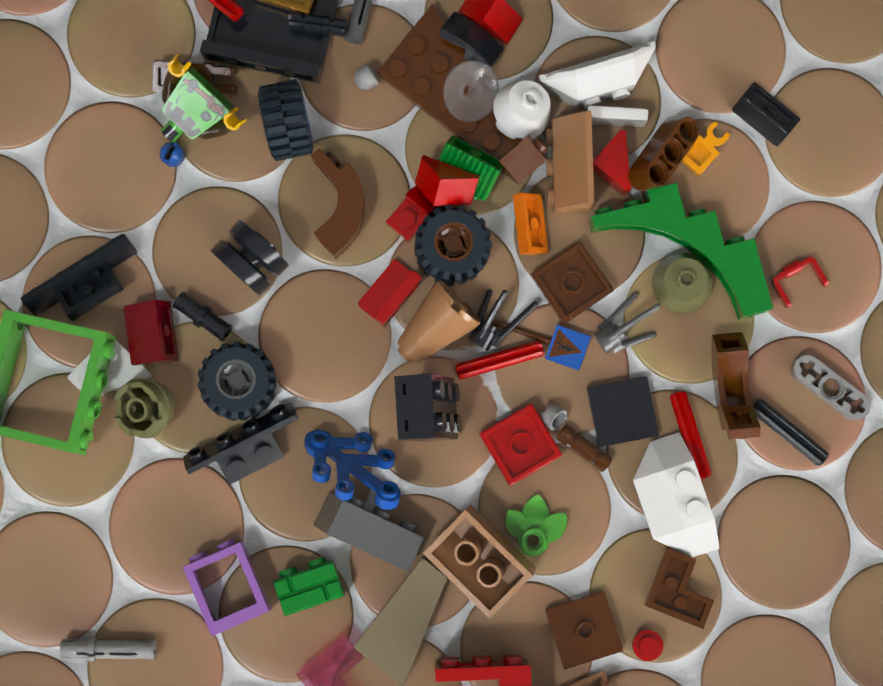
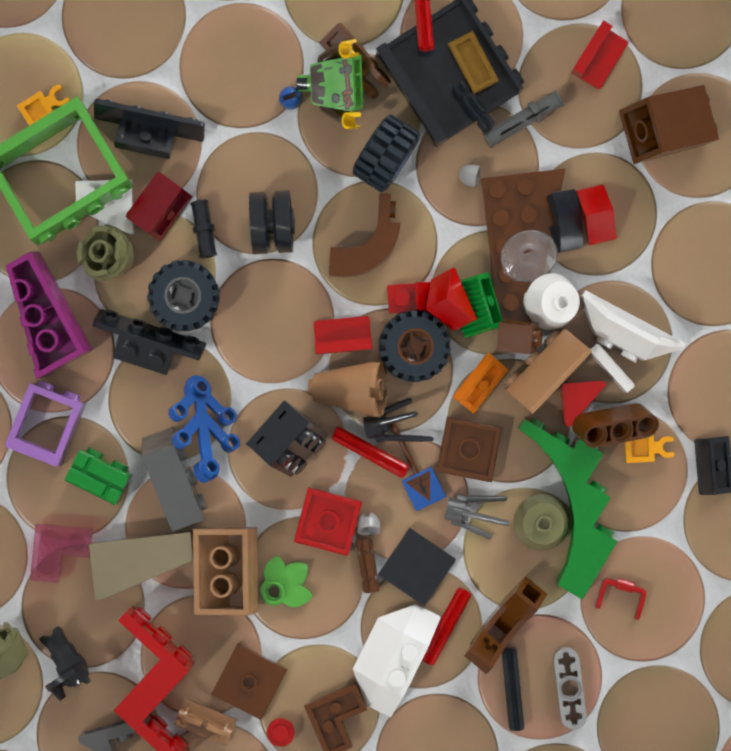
camera: 45 degrees right, 5 degrees up
none -> magenta wedge [6,252,93,379]

